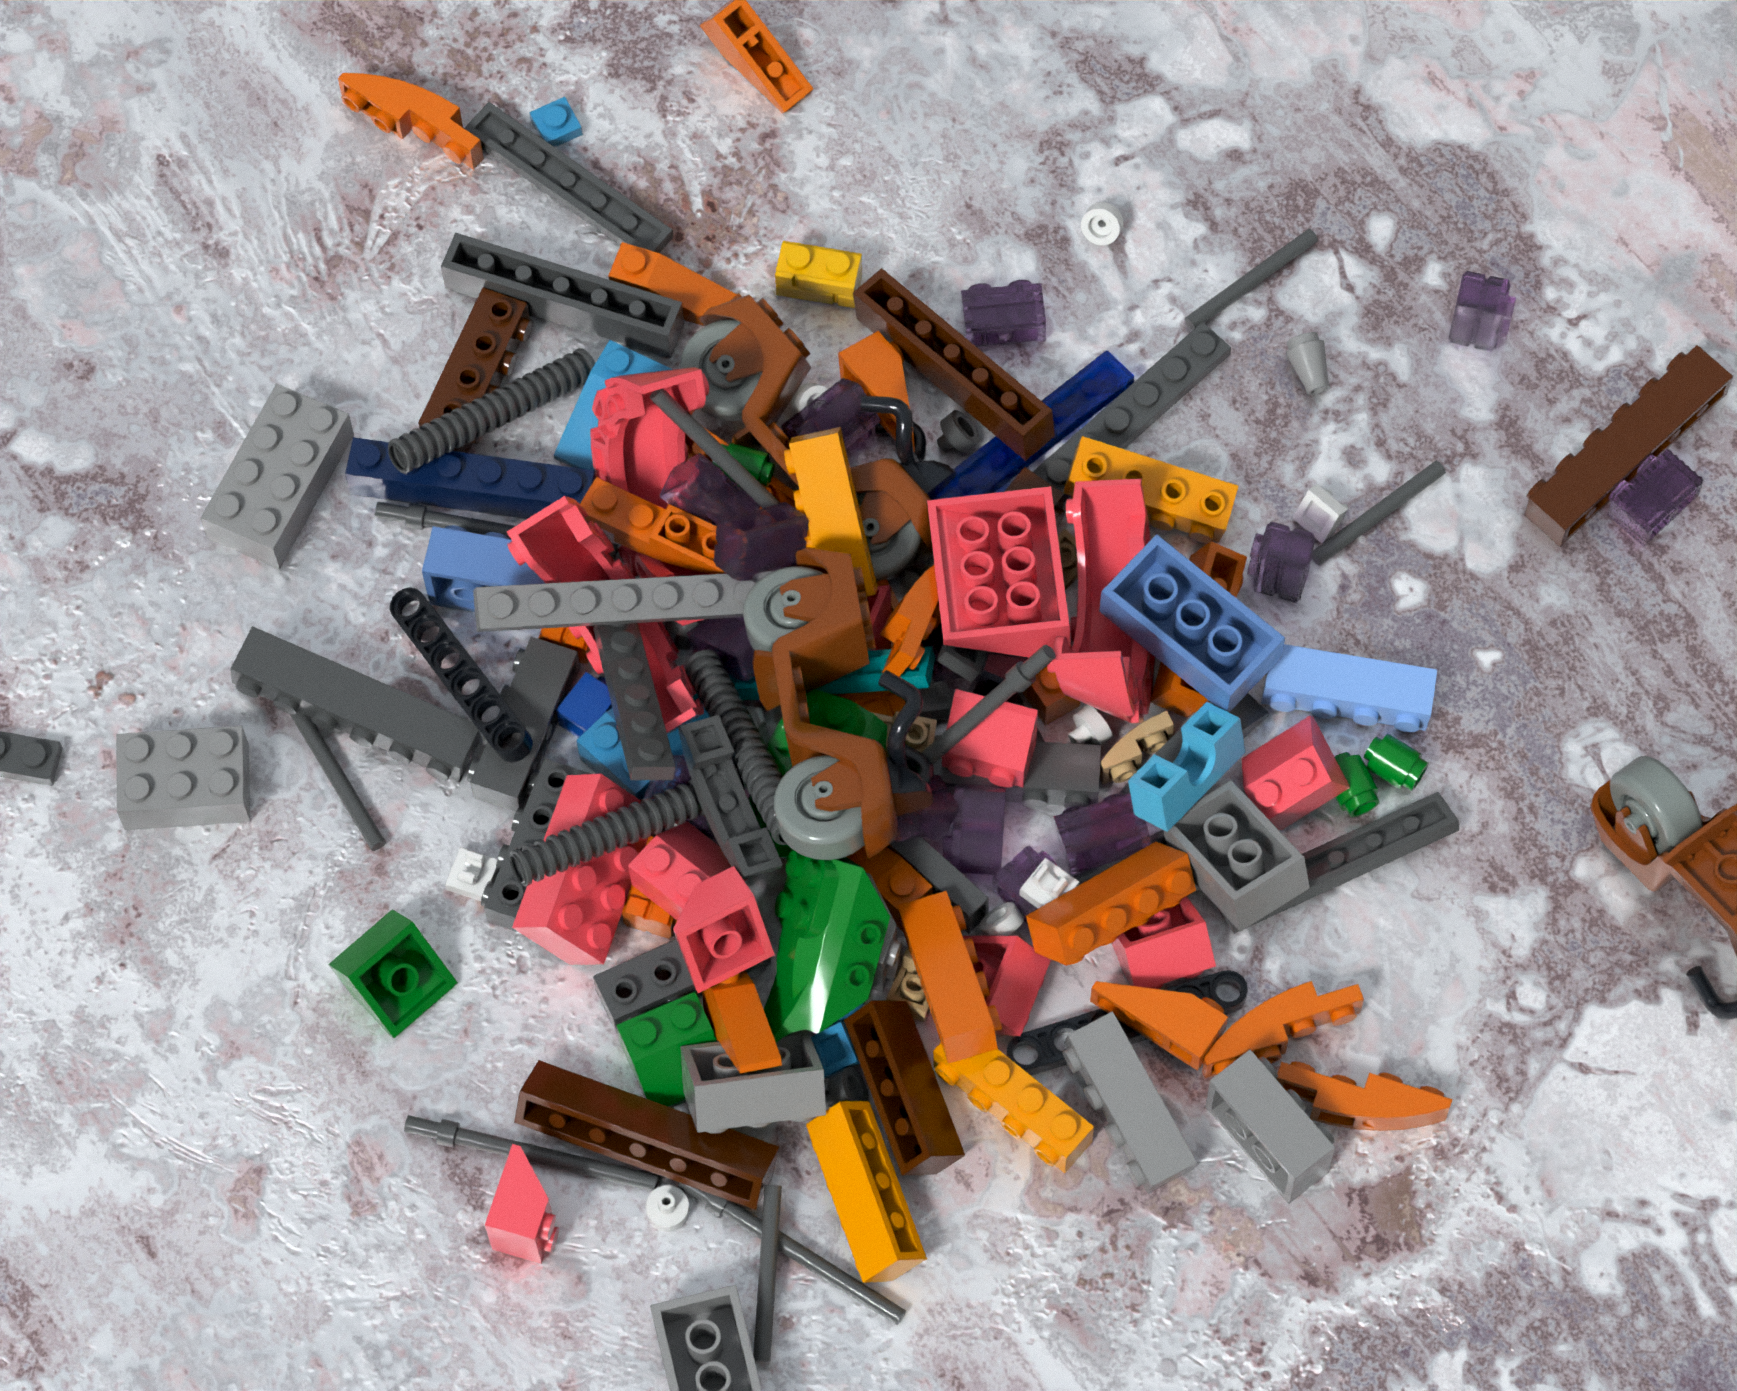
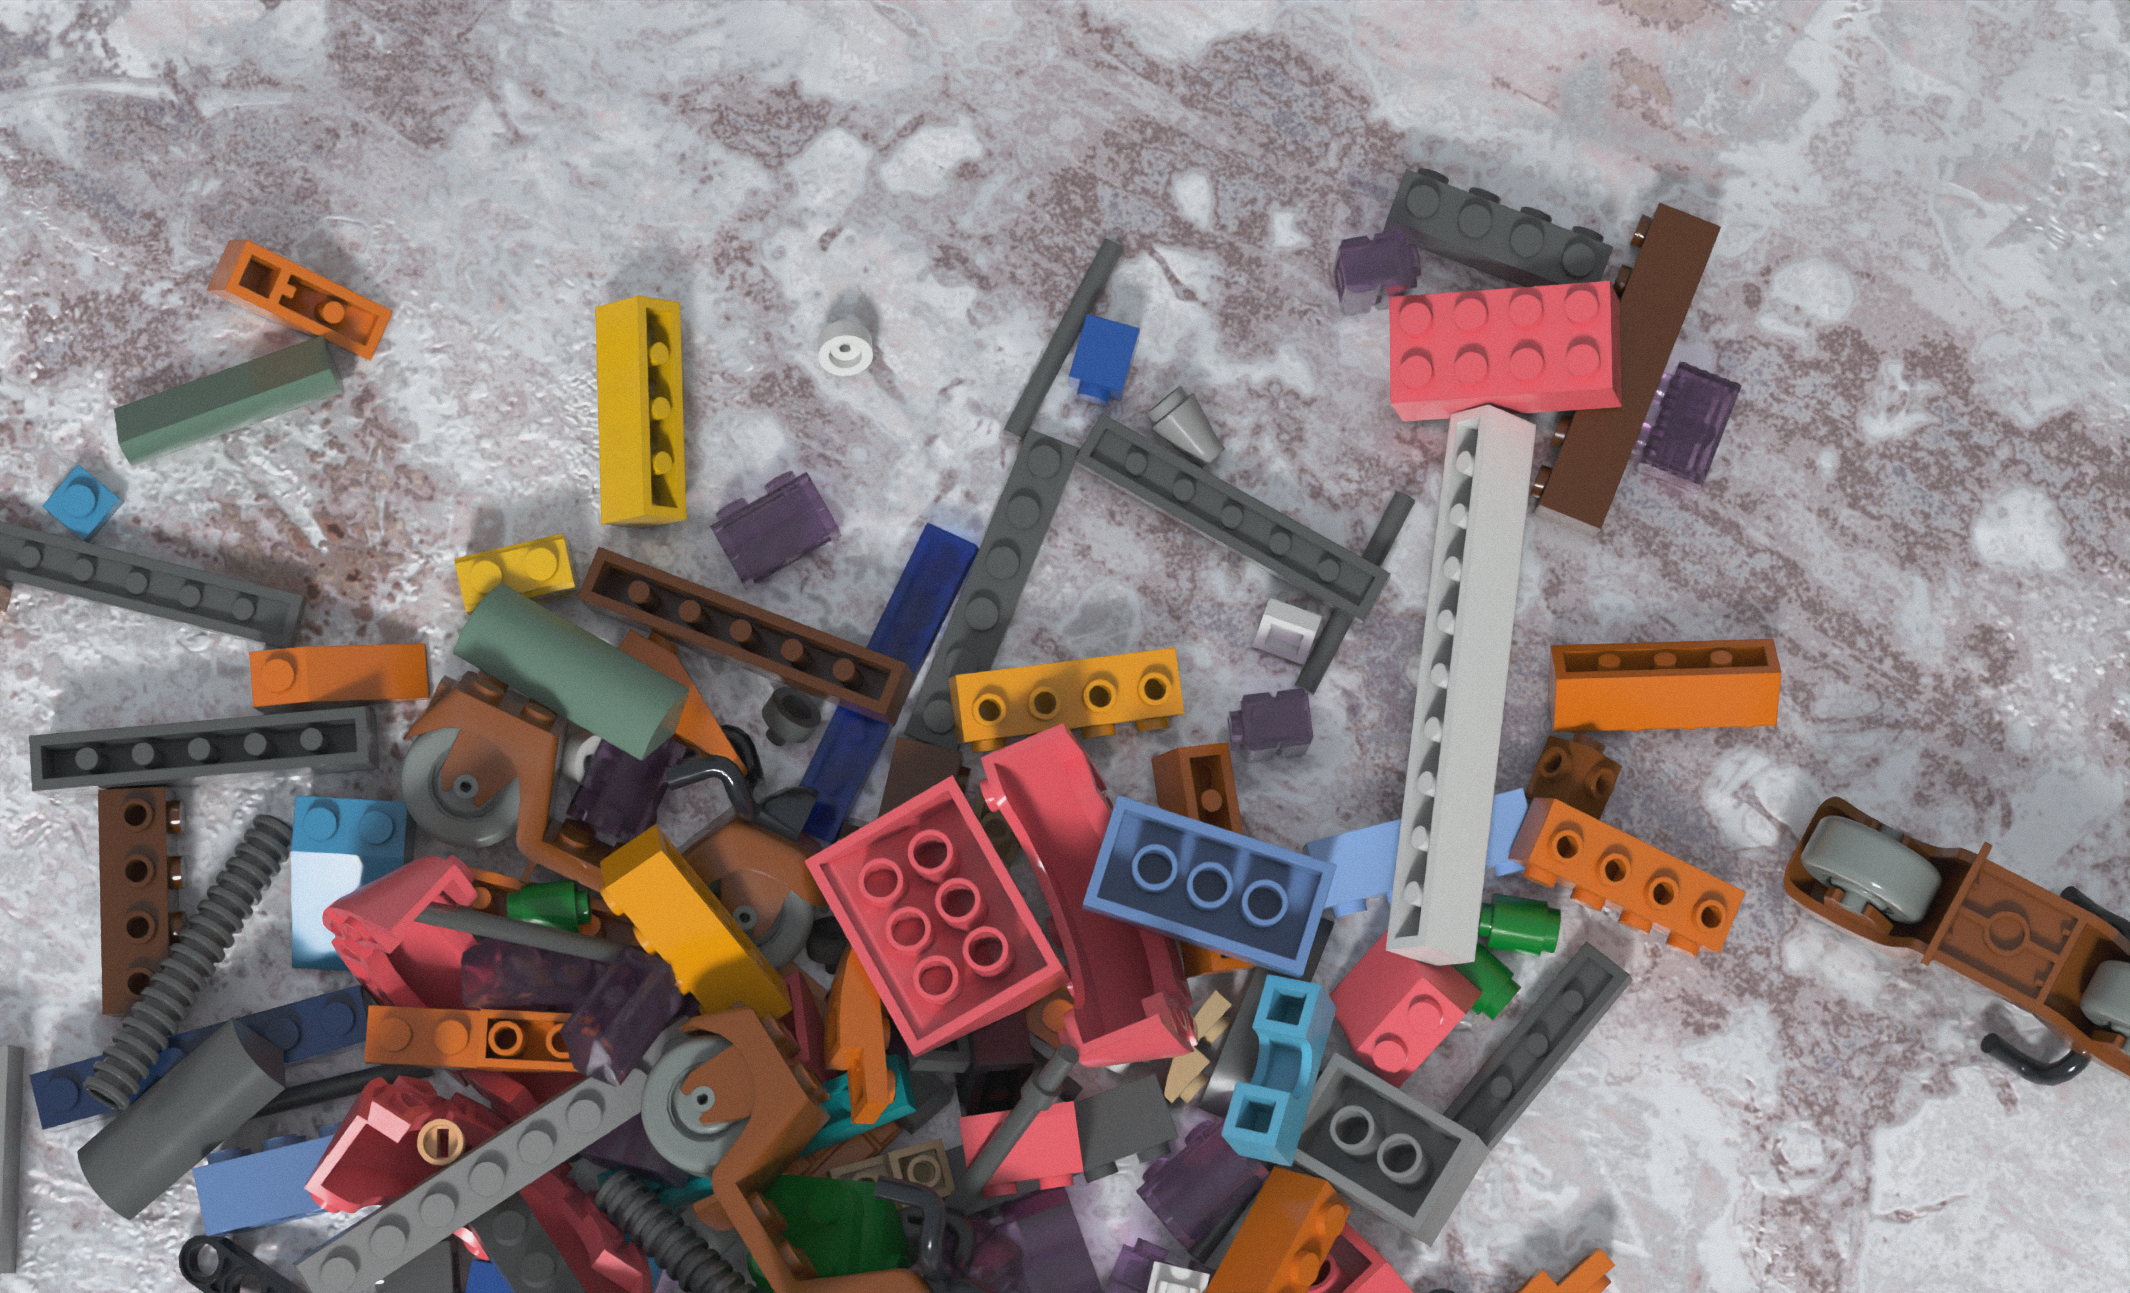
camera: 25 degrees left, 15 degrees up
none -> dark grey brick [77,1017,286,1221]
none -> sand green brick [114,335,344,466]
none -> light nougat hinge [417,1119,466,1166]
none -> sand green brick [453,583,689,761]
none -> yellow brick [595,295,687,529]
none -> blue brick [1069,314,1140,405]
none -> dark grey plate [1074,413,1391,625]
none -> dark grey brick [1382,168,1613,287]
none -> white brick [1386,404,1536,966]
none -> coral brick [1389,281,1622,421]
none -> orange brick [1508,797,1746,958]
none -> dark orange brick [1525,734,1622,820]
none -> orange brick [1548,639,1782,733]

